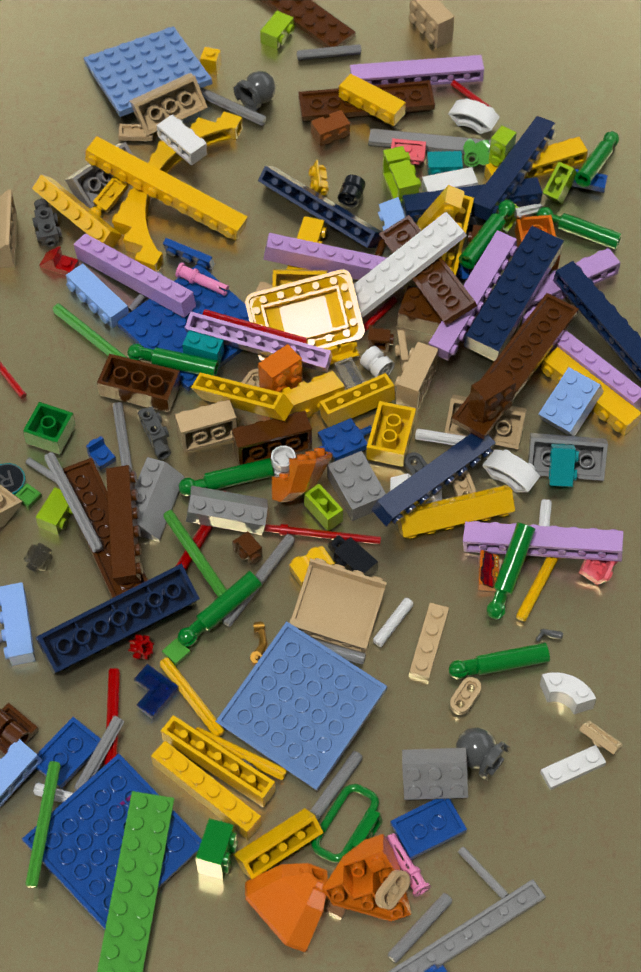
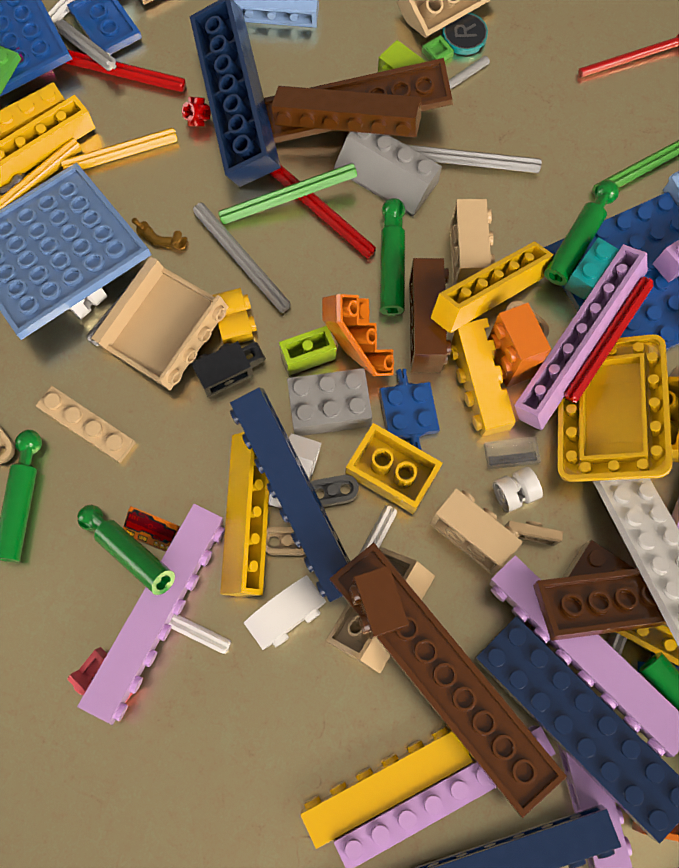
camera: 105 degrees right, 15 degrees up
green brick [23,402,76,455] -> none
clear smoke head [23,542,53,573] -> none
light grey axle [44,452,103,553] -> none
blue bracket [86,436,116,470] -> none
reddish brown brick [97,354,181,413] -> none
clear blue plate [134,664,179,720] -> none
dark grey brick [138,406,171,460] -> none
bright green tile [162,638,191,666] -> none
green piece [177,571,262,647] -> none
light grey slope [186,486,268,535] -> none
reddish brown brick [232,531,263,565] -> none
red bar [264,524,381,544] -> none
white wheel [271,446,296,476] -> none
yellow brick [319,373,395,427] -> none
yellow hinge [324,341,359,365] -> none
red bar [364,297,397,334] -> none
reddish brown brick [367,325,394,352] -> none
white axle [373,598,413,647] -> none
yellow axle [516,557,559,622] -> none
light grey slope [528,433,608,481] -> none
dark grey piece [535,629,564,642] -> none
light blue brick [539,367,604,436] -> none
teal brick [548,444,579,487] -> none

